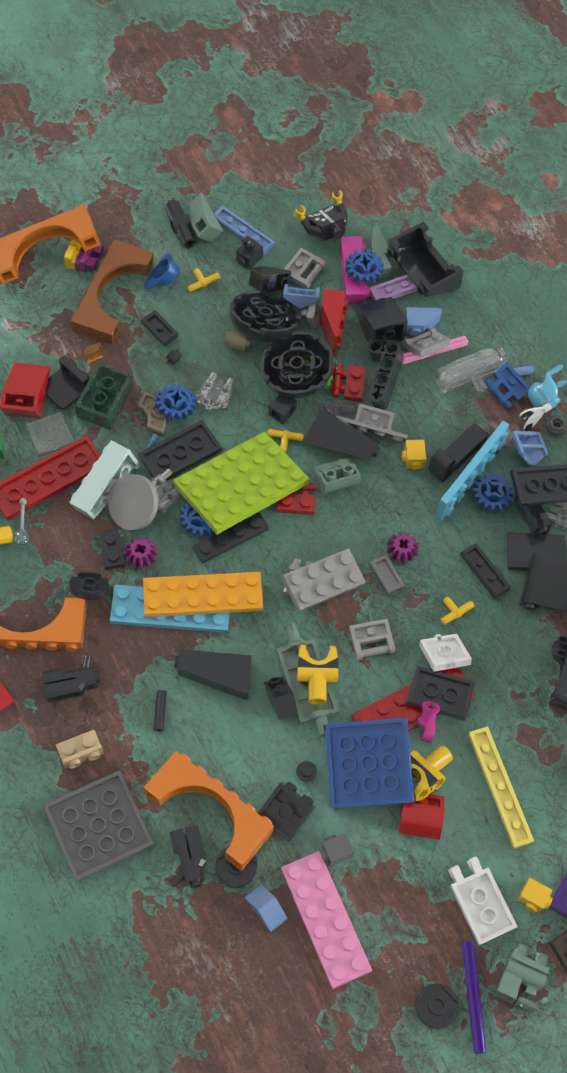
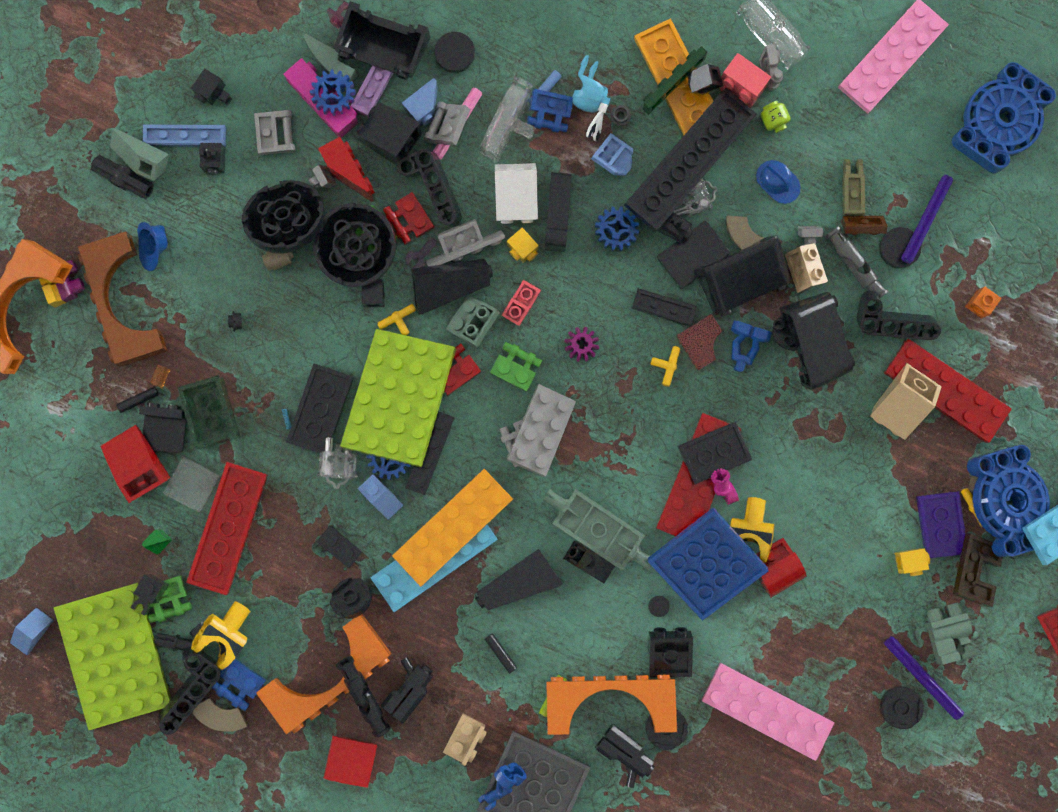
camera: 40 degrees left, 20 degrees up
hinge [14,498,29,545] -> none
light aqua wedge [69,440,141,520] -> none
light grey piece [108,474,158,530] -> none
magenta gear [124,536,158,570] -> none
dark tan tile [137,391,167,436] -> none
black plate [141,310,178,347] -> none
blue gear [156,384,196,421] -> none
yellow piece [187,268,220,293] -> none
clear piece [196,372,234,411] -> none
medium blue slope [244,885,288,932] -> none
black slope [249,266,291,292] -> none
medium blue slope [283,284,320,309] -> none
black torso [294,190,348,241] -> none
yellow connector [297,645,338,705] -> none
dark grey brick [320,833,355,867] -> none
light grey plate [349,619,396,661] -> none
flat silver tile [369,554,405,596] -> none
white plate [419,634,472,671] -> none
medium azure plate [435,421,509,521] -> none
white tile [448,856,518,946] -> none
light yellow plate [468,726,534,849] -> none
none -> black piece [116,386,159,413]
none -> black brick [191,68,232,105]
none -> black piece [336,656,391,738]
none -> medium blue slope [357,474,404,520]
none -> black tile [435,32,475,73]
none -> blue piece [478,763,527,811]
none -> bright green plate [490,342,543,392]
none -> white slope [495,163,538,224]
none -> coral slope [502,280,541,326]
none -> clear red tile [676,314,722,371]
none -> blue piece [731,320,772,372]

